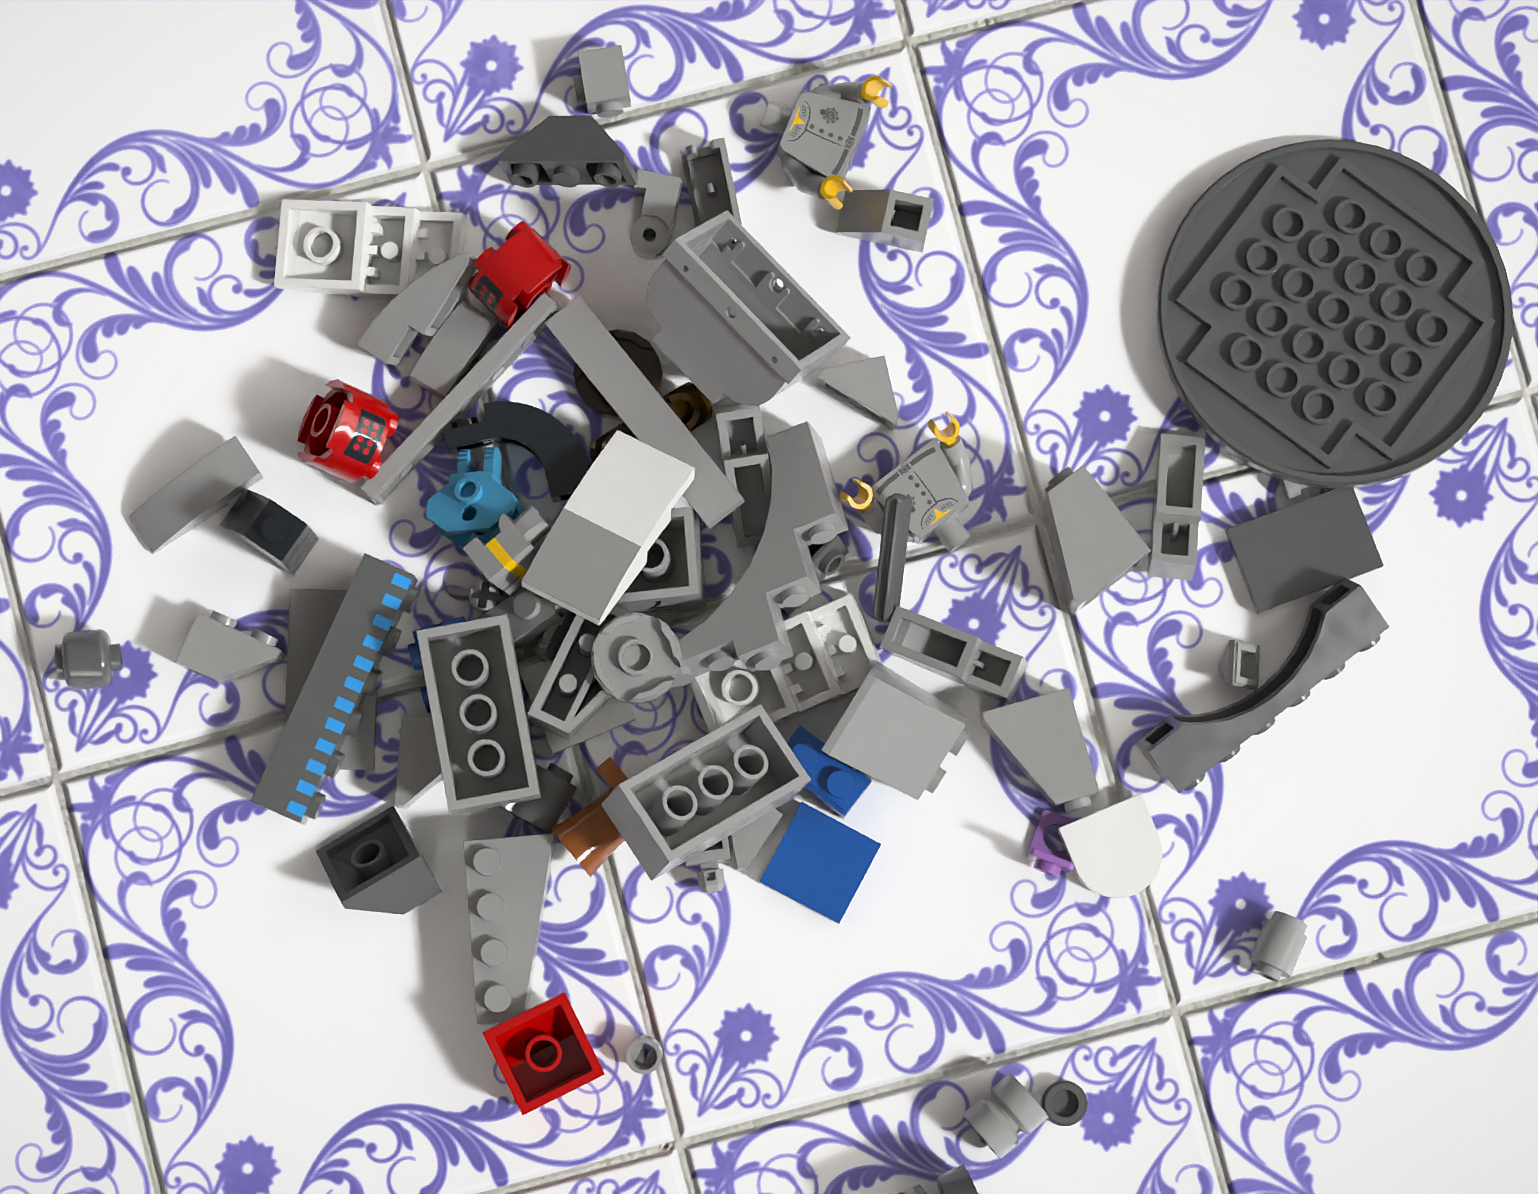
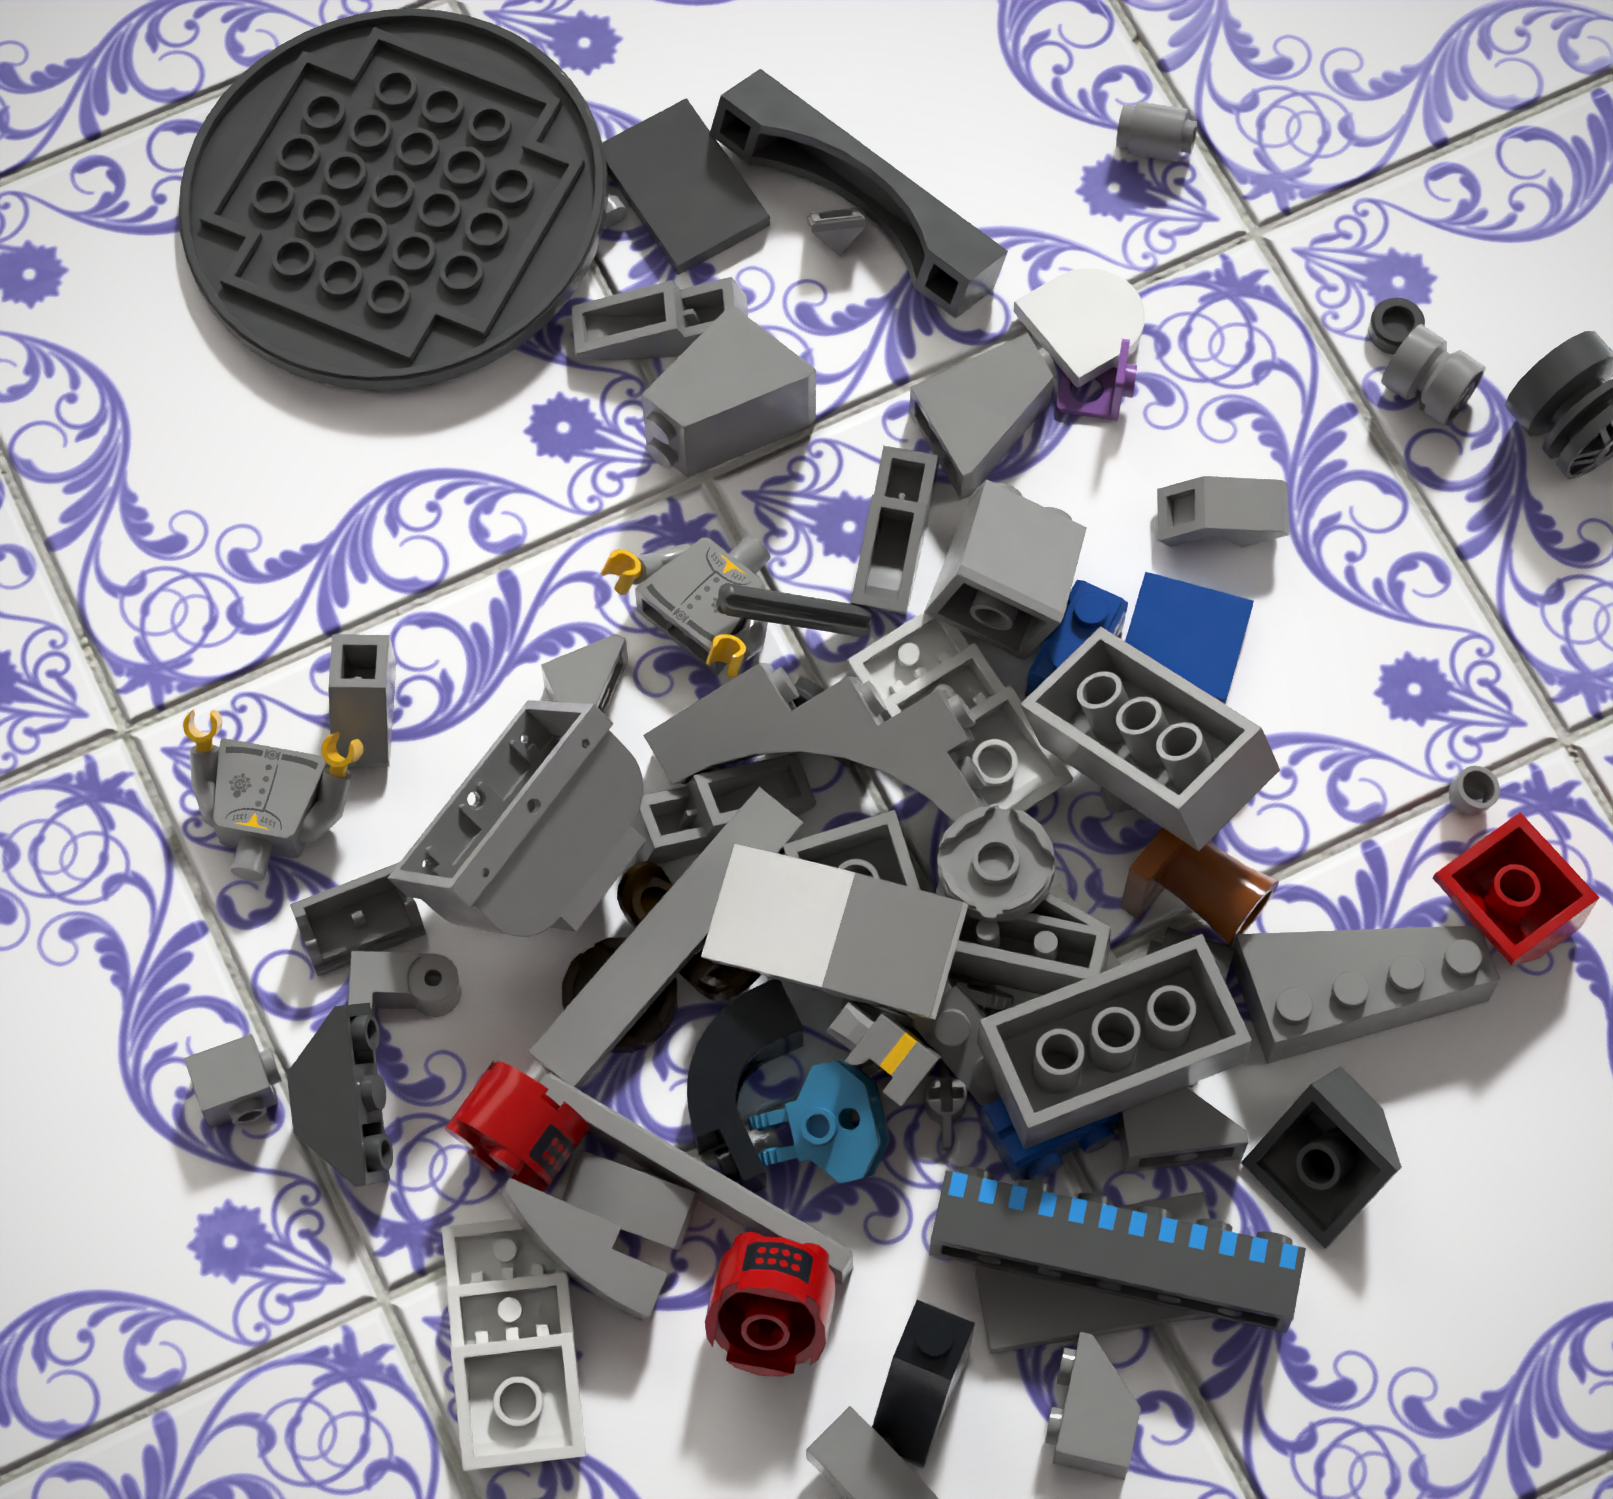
camera: 100 degrees left, 15 degrees down
none -> light grey slope [1157,476,1289,547]

